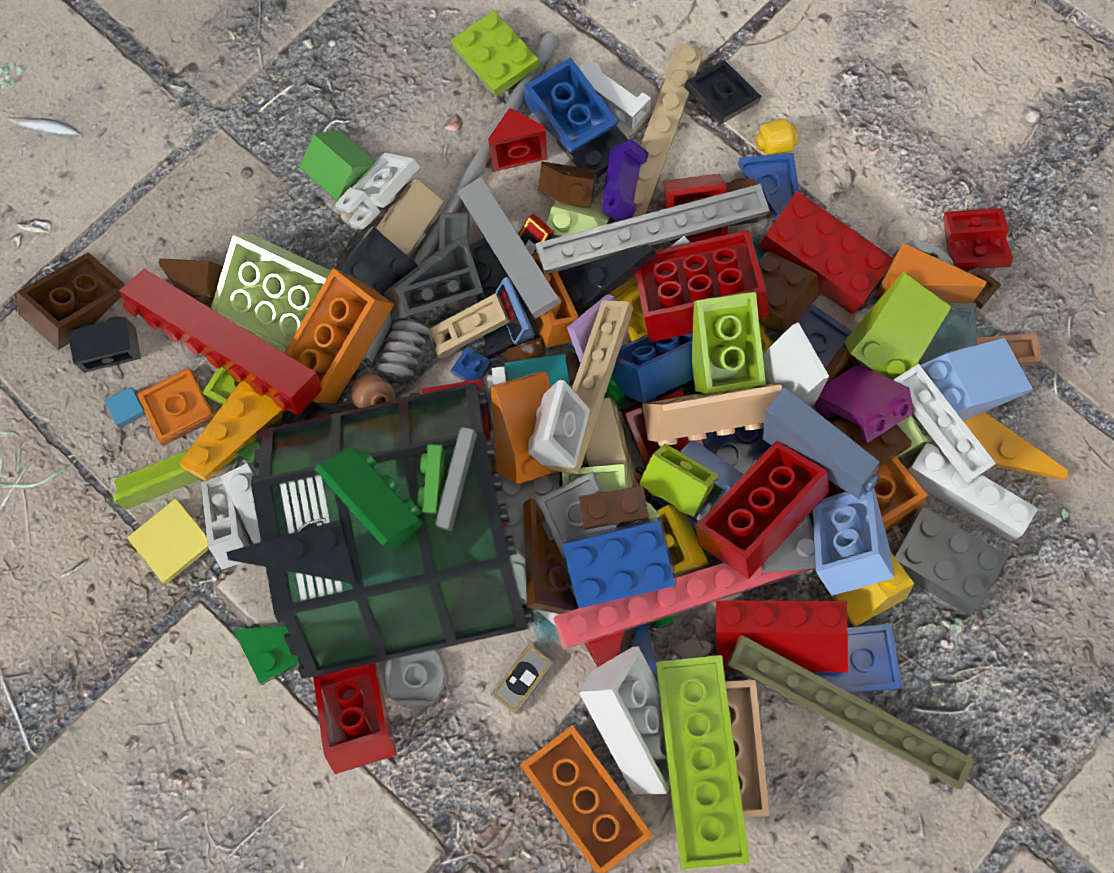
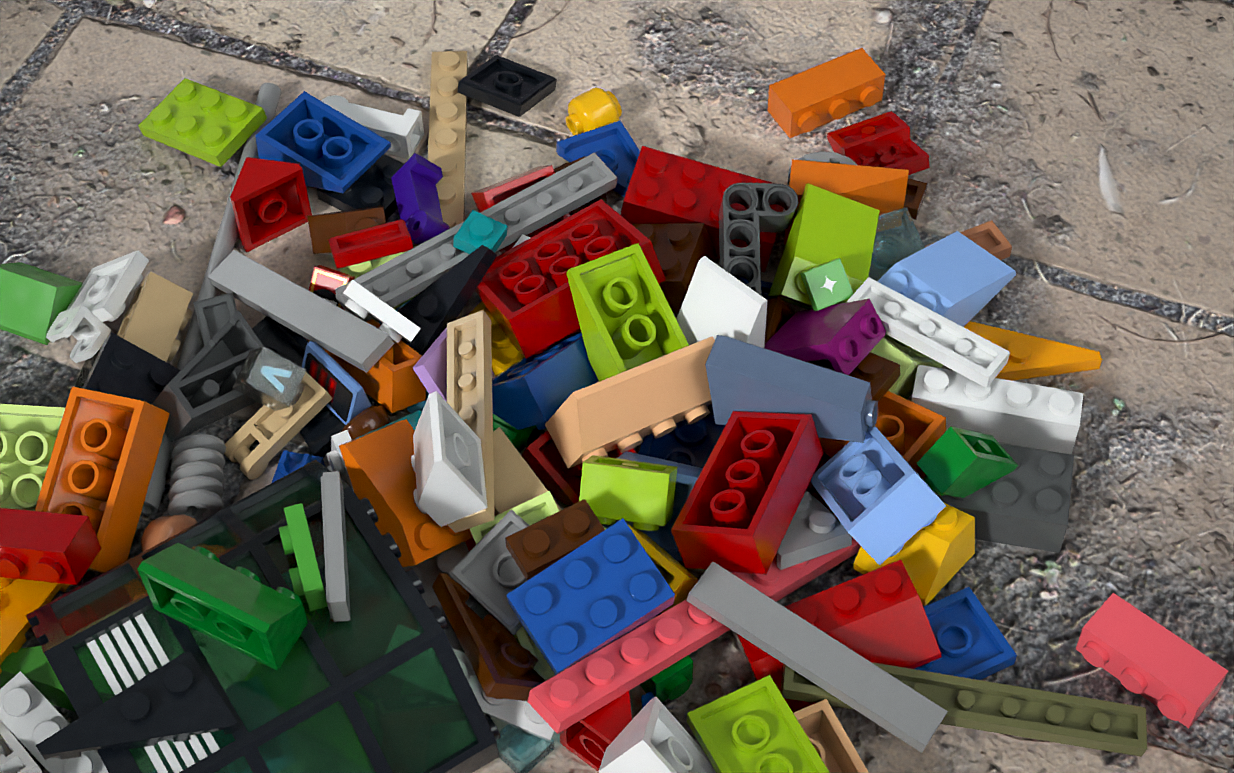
camera: 25 degrees left, 20 degrees down
none -> clear smoke brick [232,346,306,411]
none -> red tile [328,219,413,269]
none -> white plate [342,280,421,343]
none -> teal plate [453,210,508,254]
none -> light grey tile [686,562,948,753]
none -> dark grey beam [719,183,798,295]
none -> orange brick [767,48,886,138]
none -> bright green tile [800,258,853,311]
none -> green slope [916,426,1018,498]
none -> coral brick [1076,593,1228,729]

